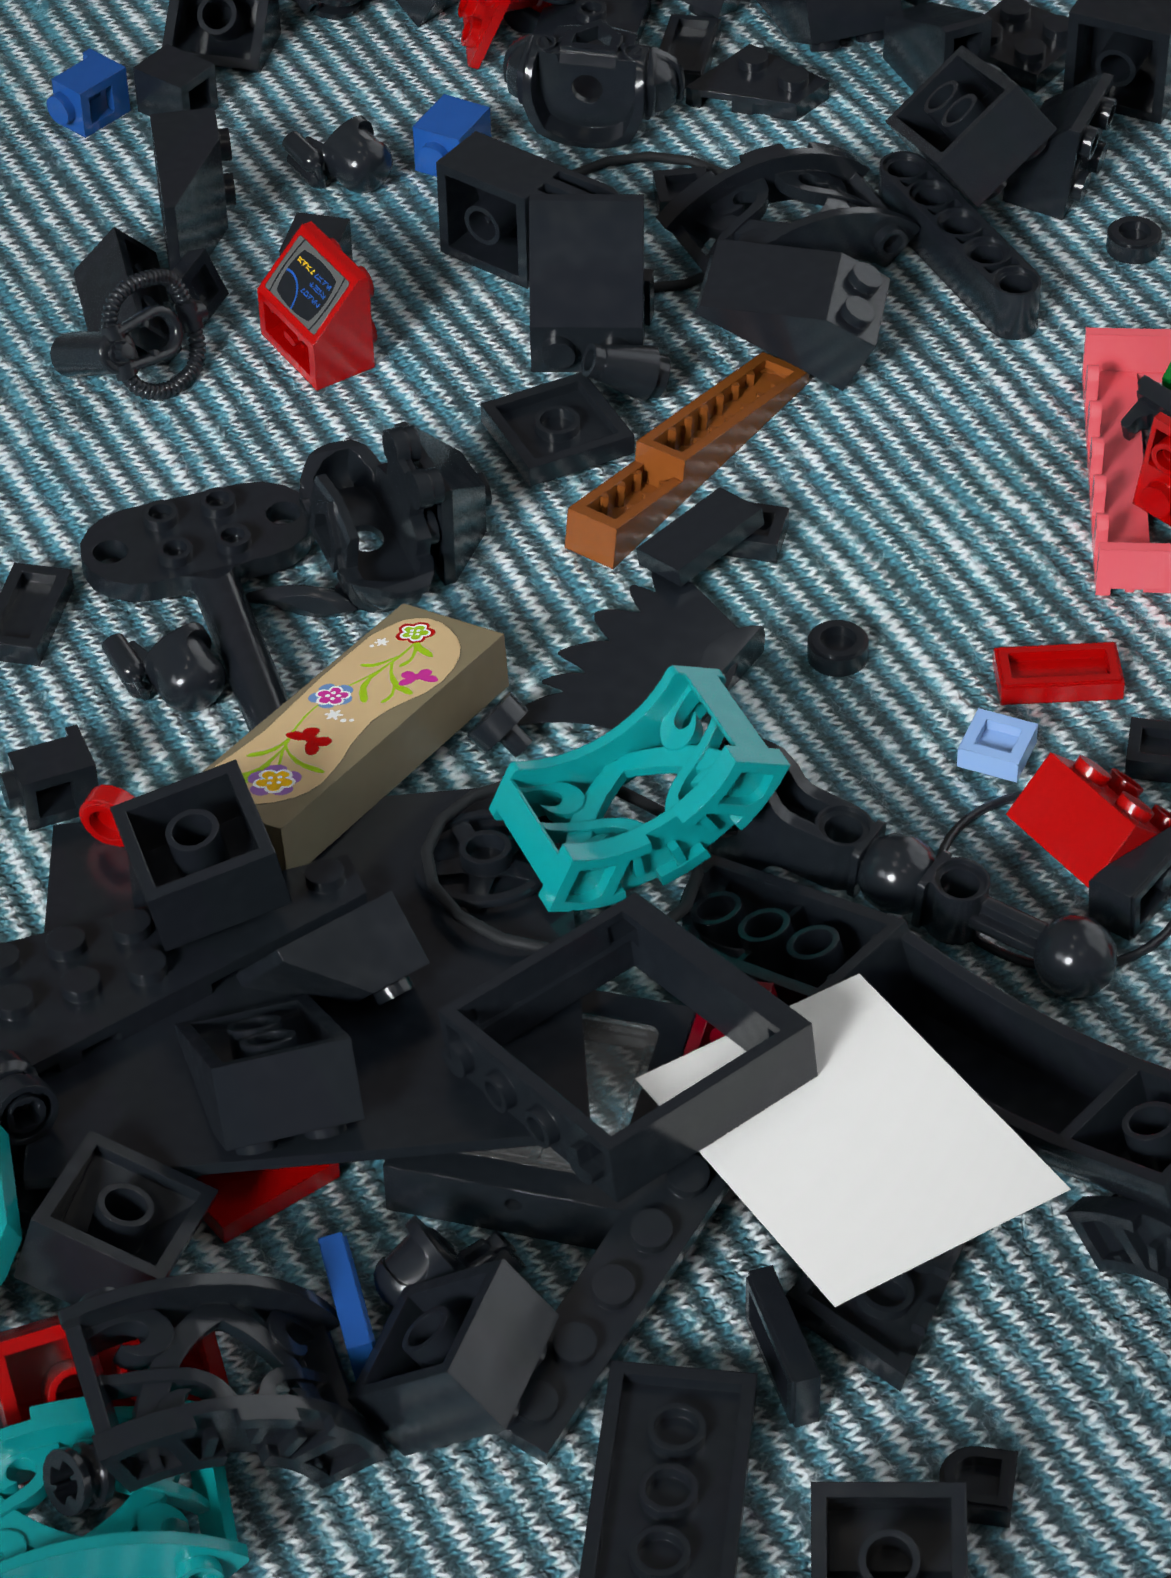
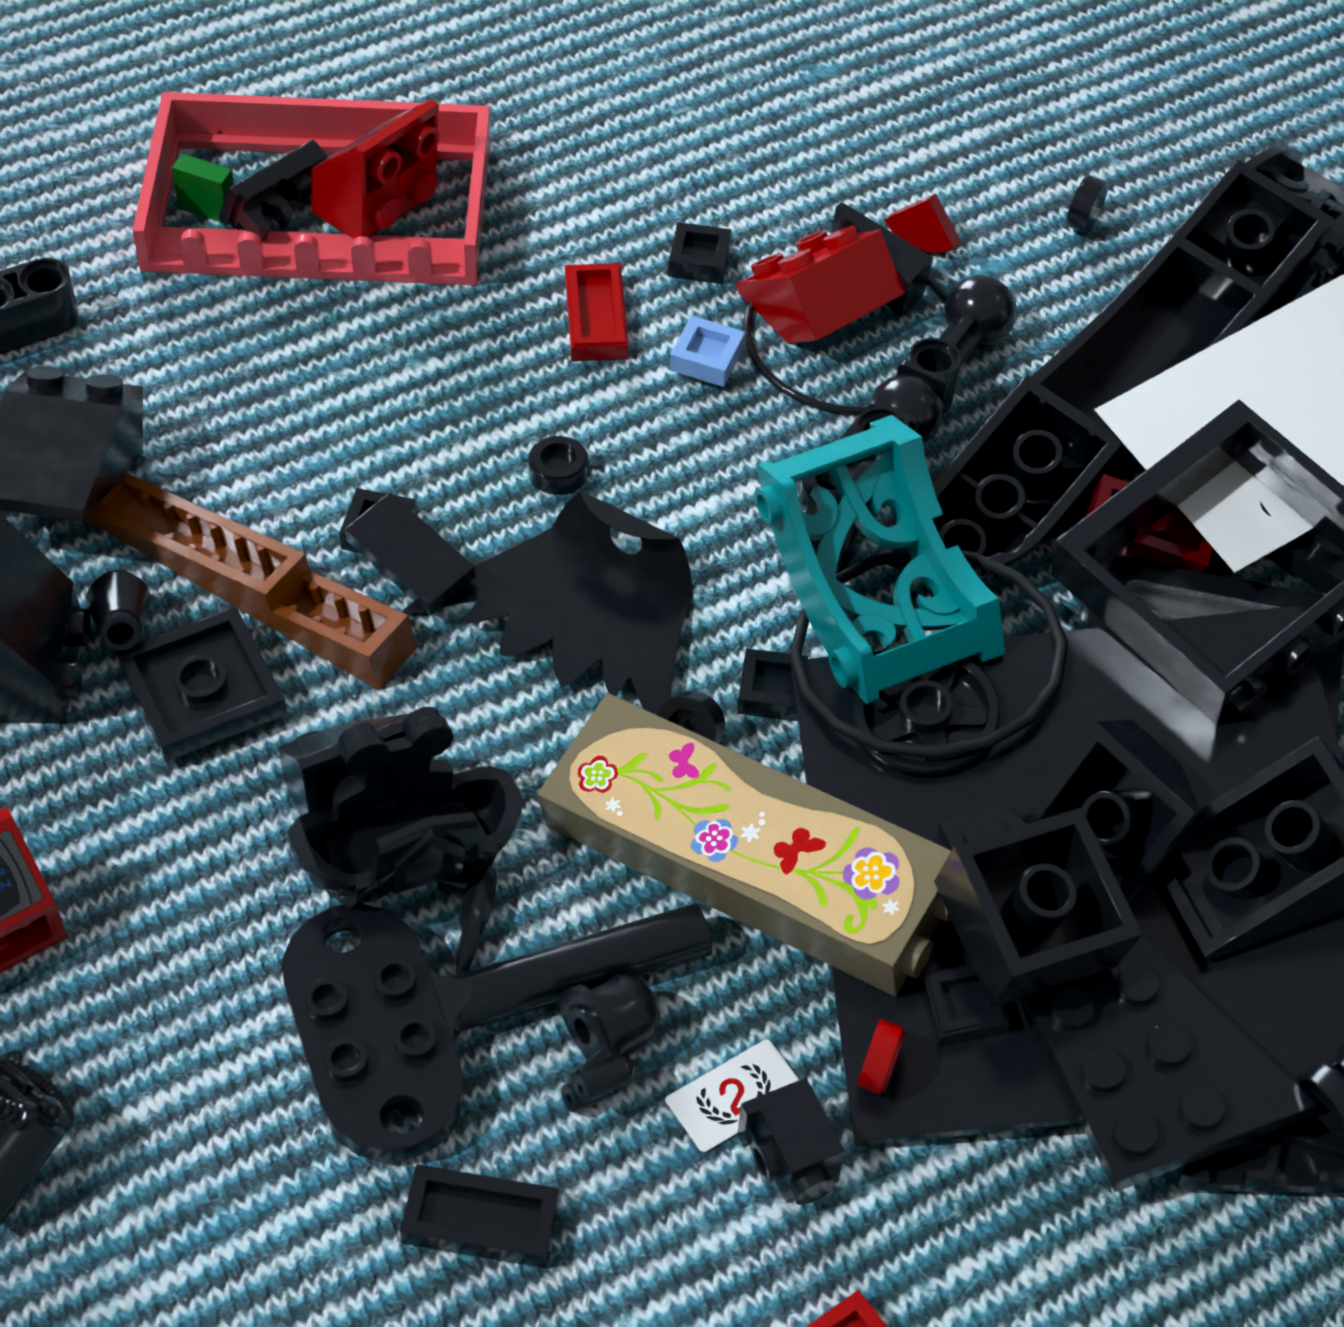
camera: 95 degrees left, 10 degrees up
none -> white sticker [665,1039,799,1152]

